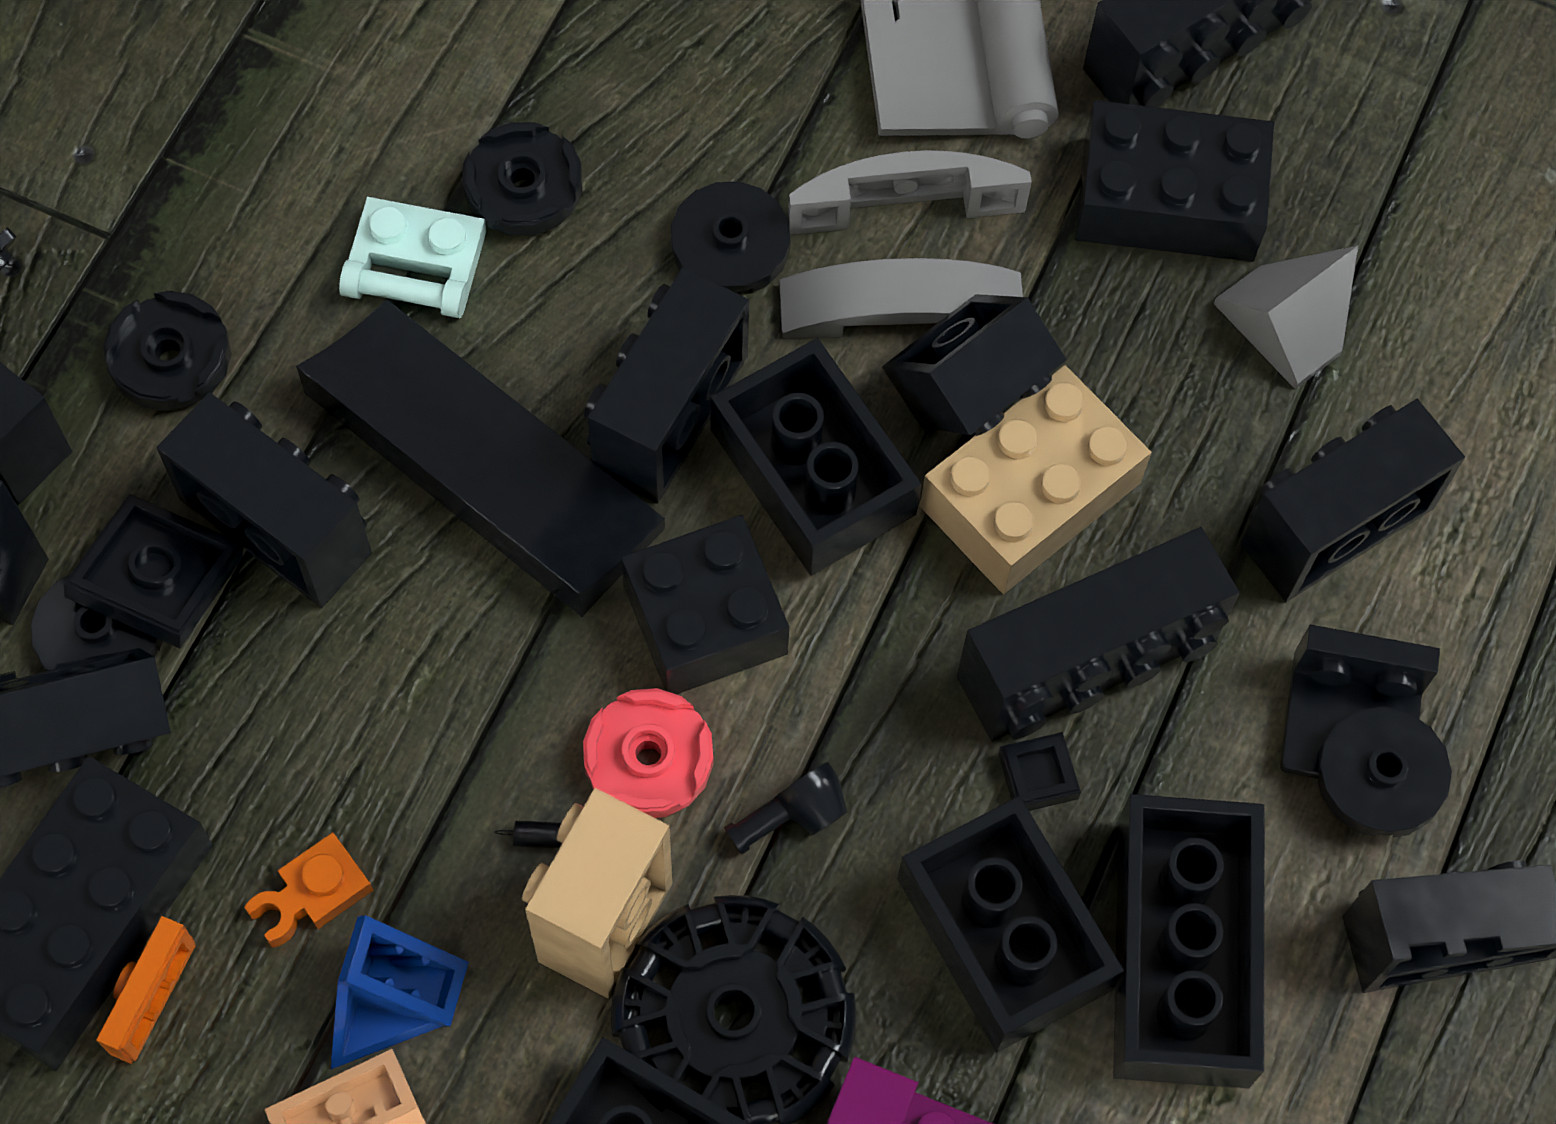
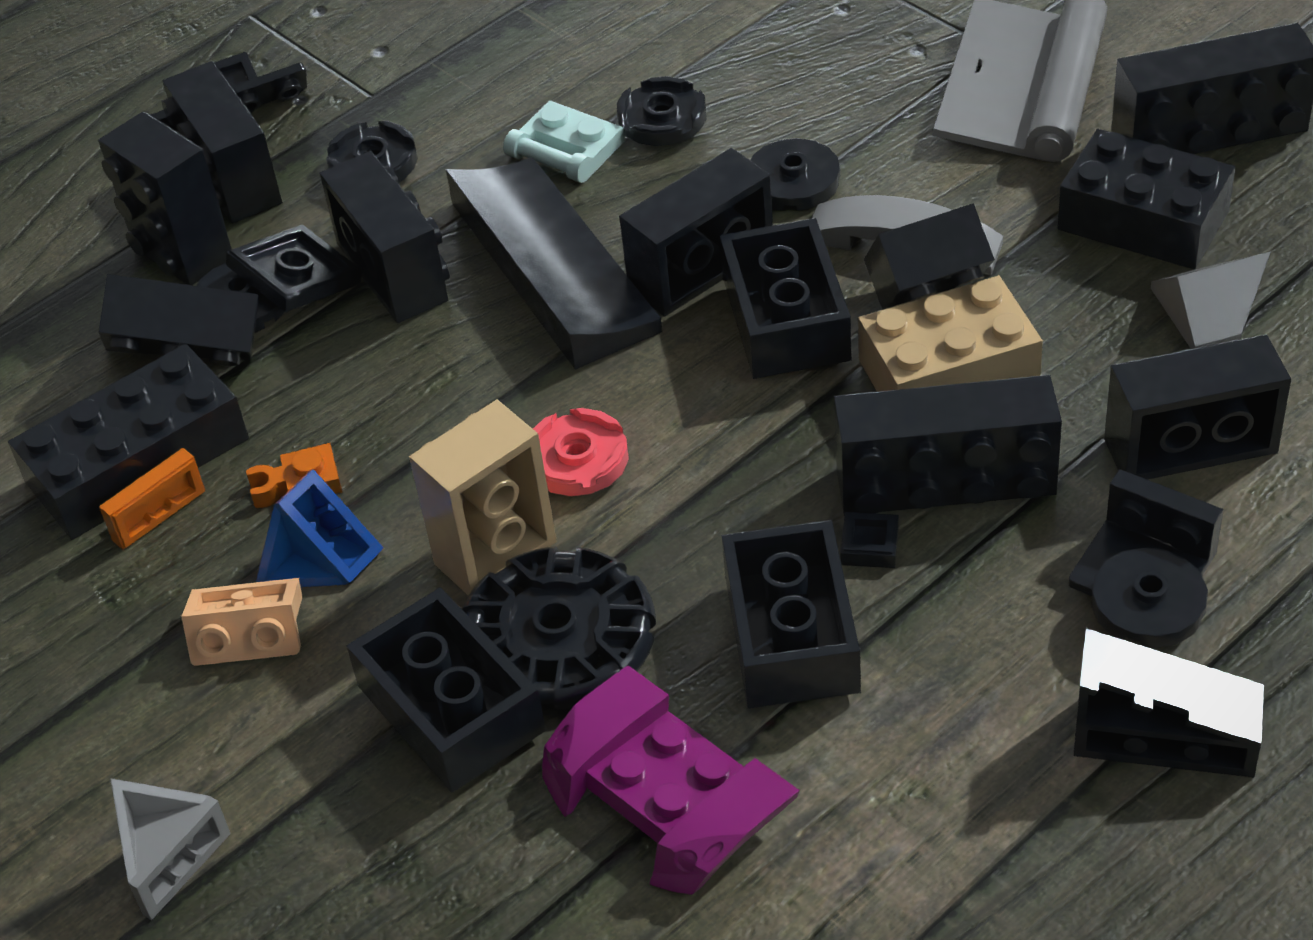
camera: 30 degrees right, 20 degrees down
black brick [621,515,790,694] -> none
black bar [724,762,848,855] -> none
light grey slope [788,150,1032,235] -> none
black brick [1113,794,1265,1089] -> none

